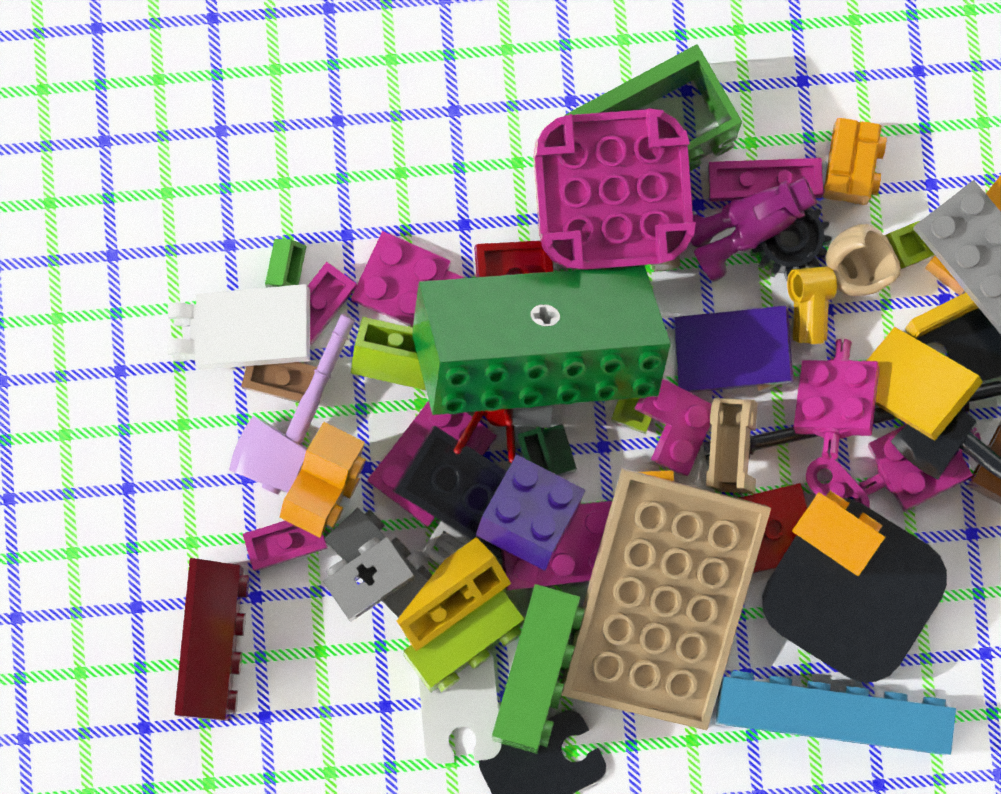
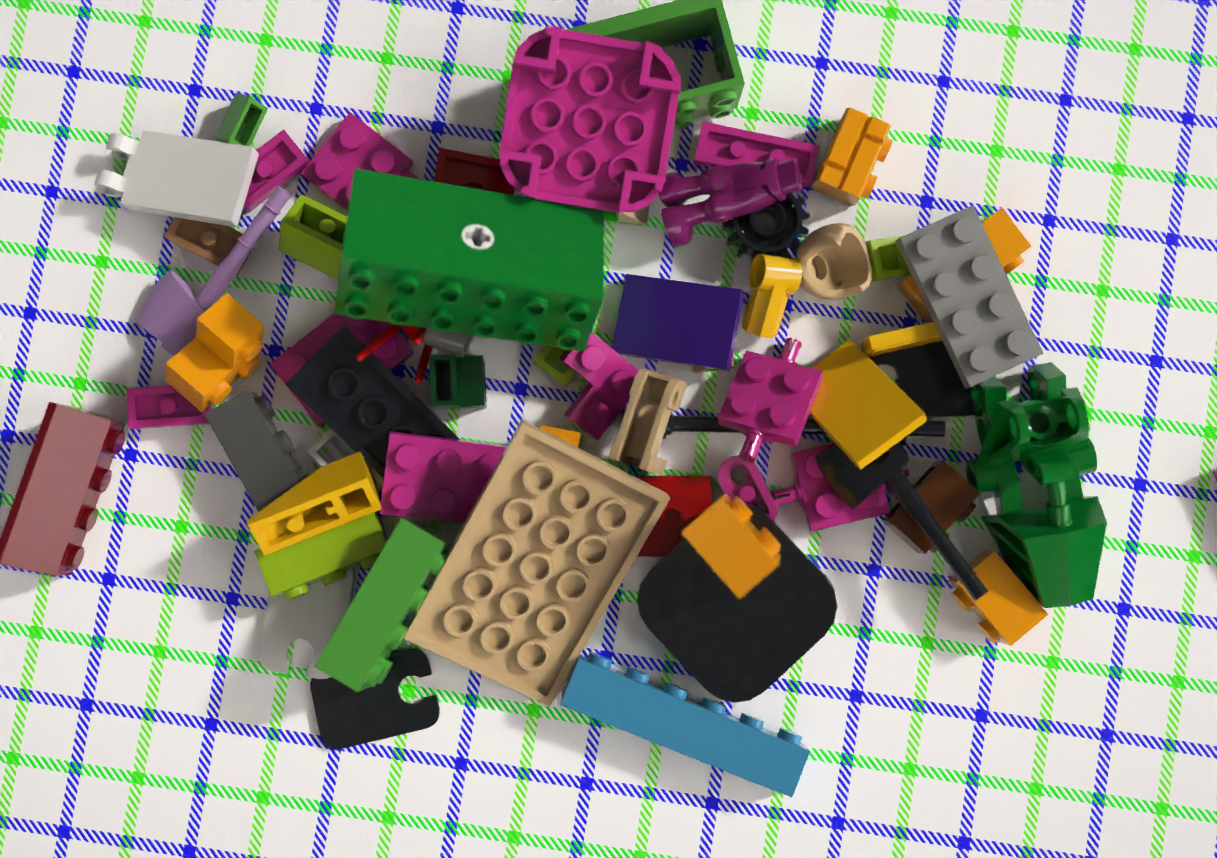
camera: 15 degrees right, 5 degrees up
light grey brick [322,537,415,622] -> none
dark purple brick [476,454,586,571] -> none

